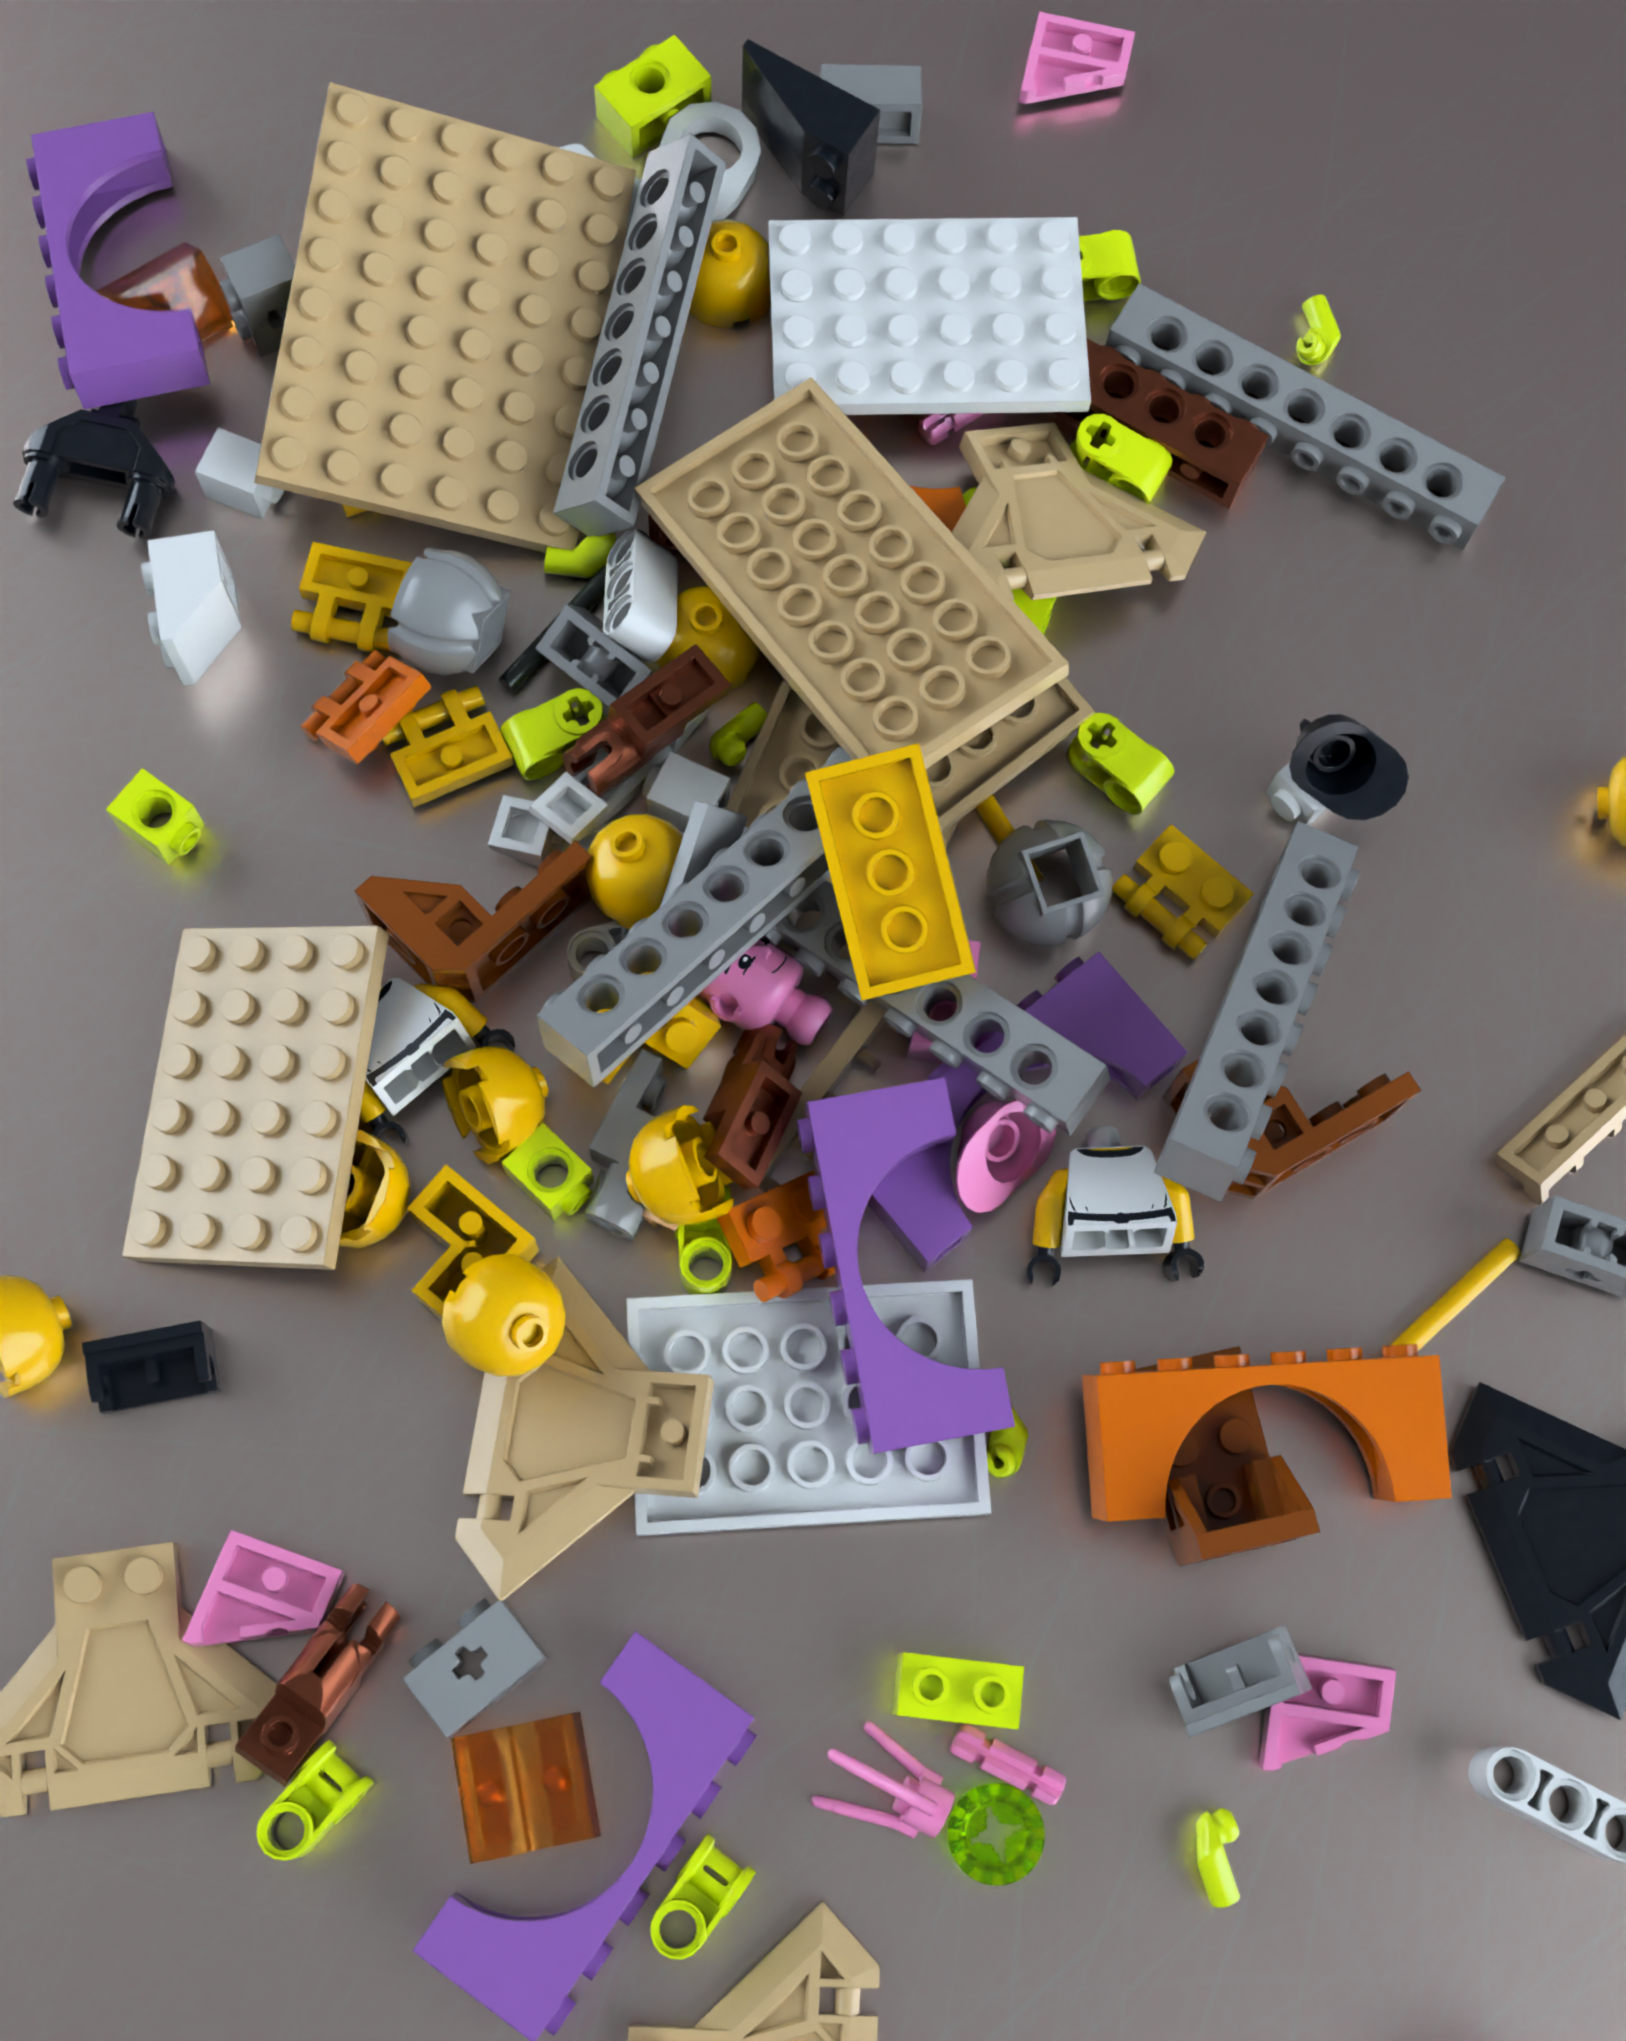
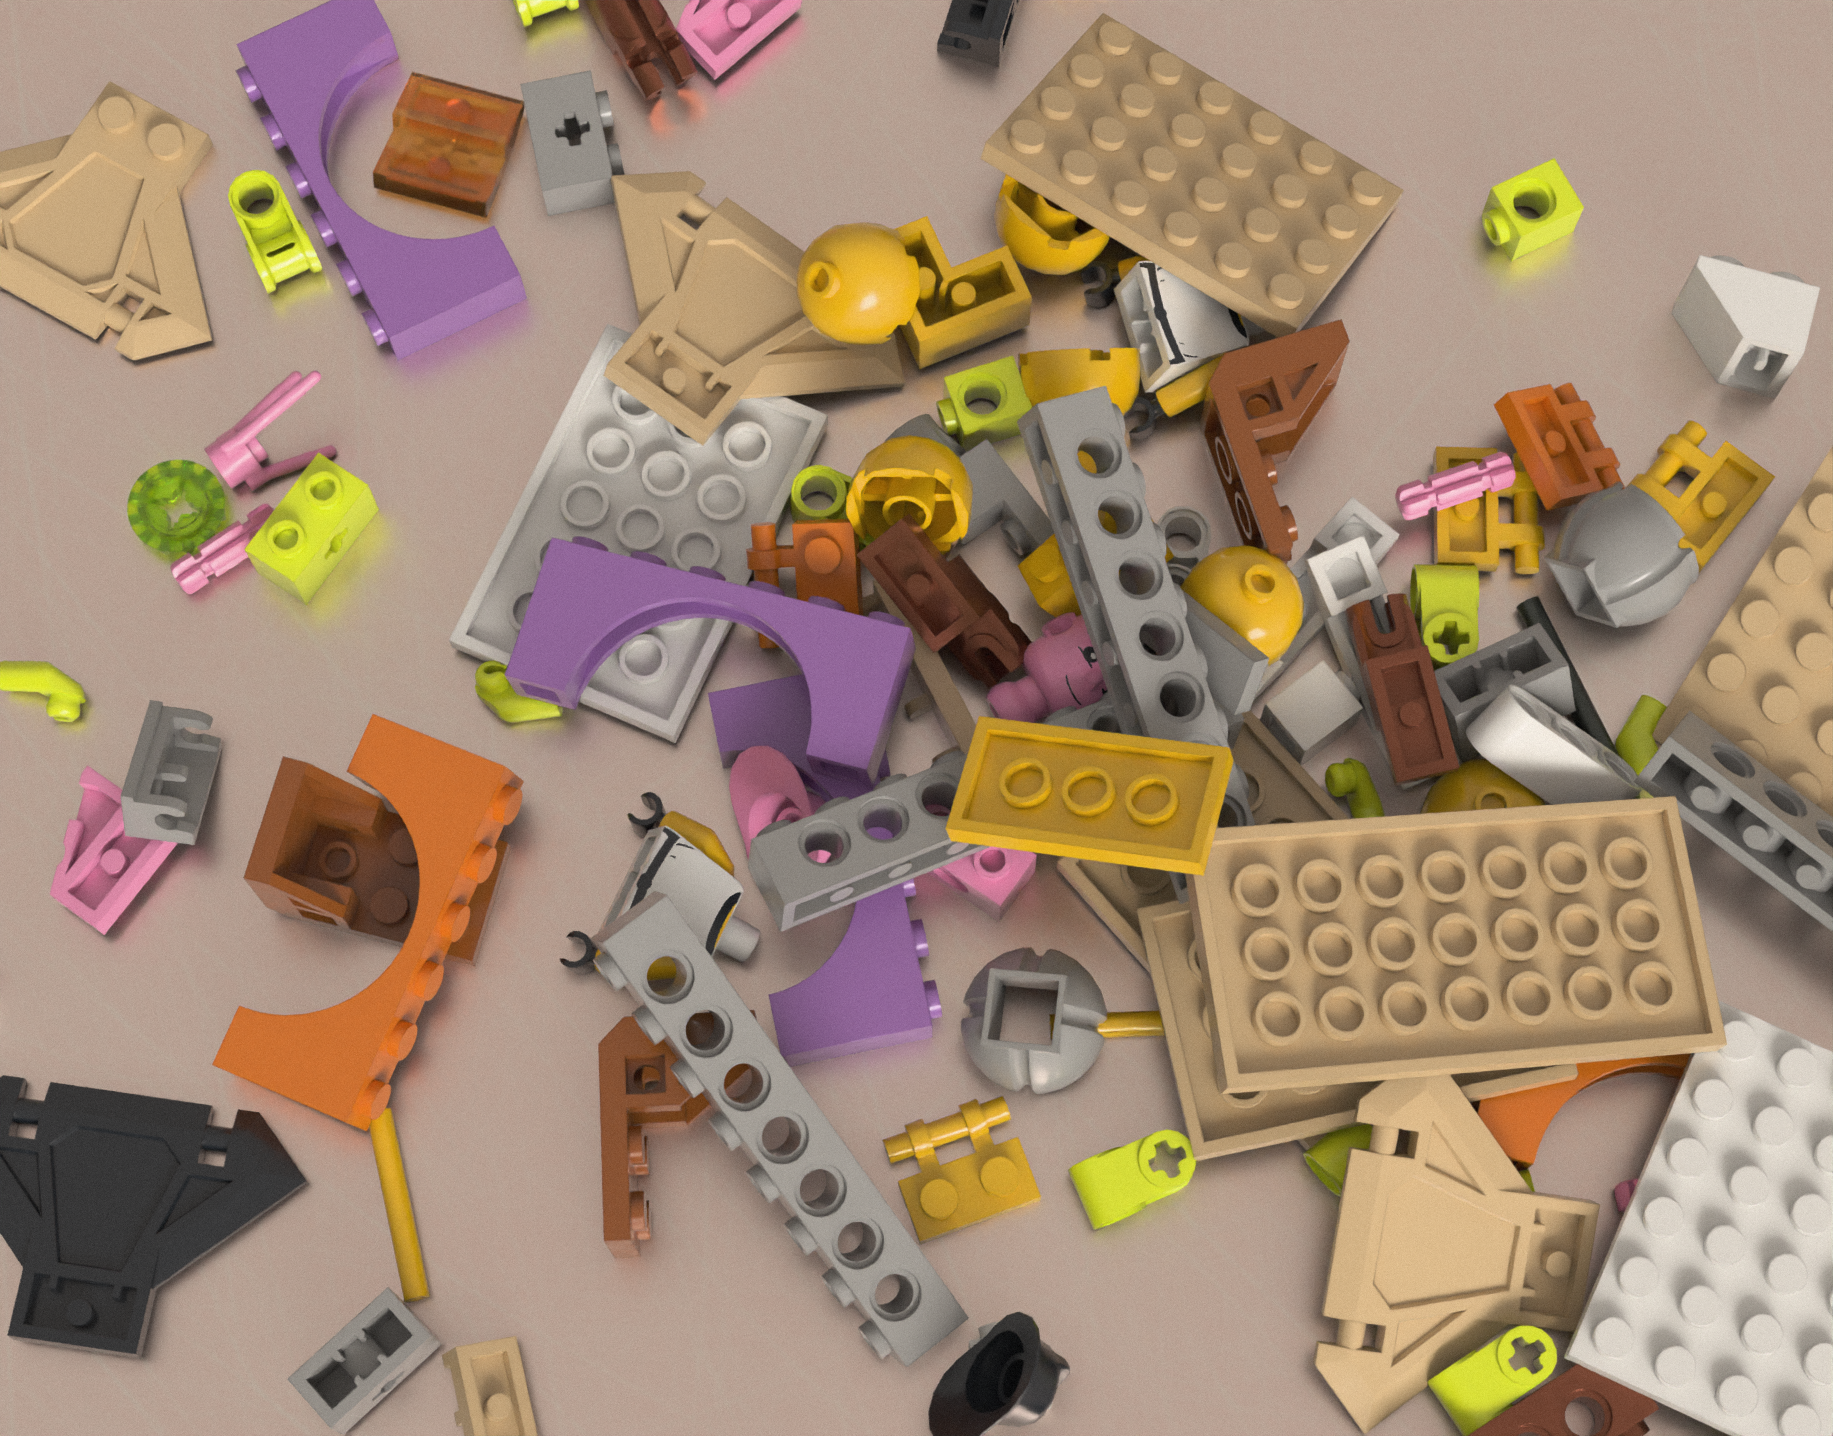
camera: 125 degrees right, 0 degrees up
none -> bright pink axle [1395,452,1516,520]

